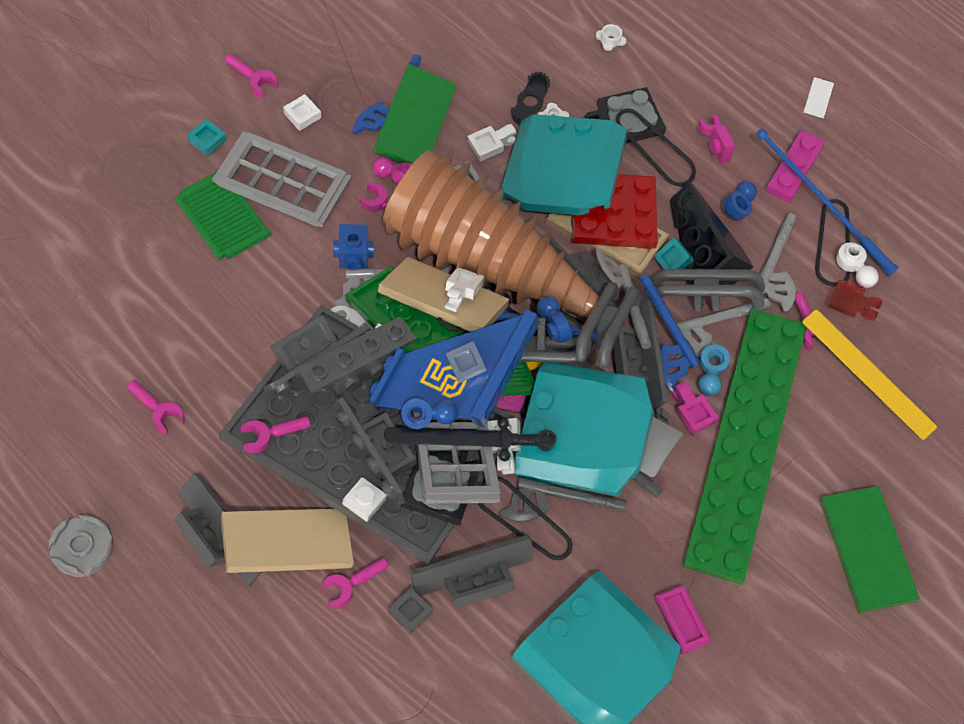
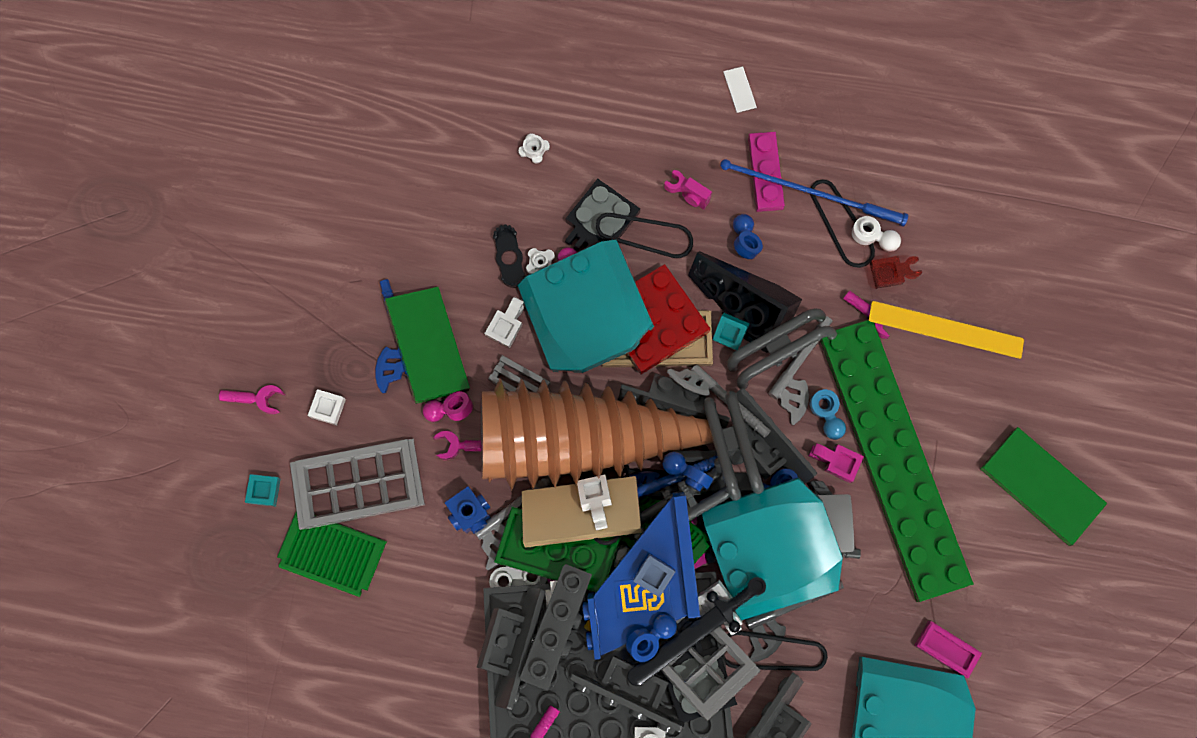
camera: 30 degrees left, 15 degrees up
blue piece [639,274,701,392] -> none
light grey piece [760,213,797,312] -> none

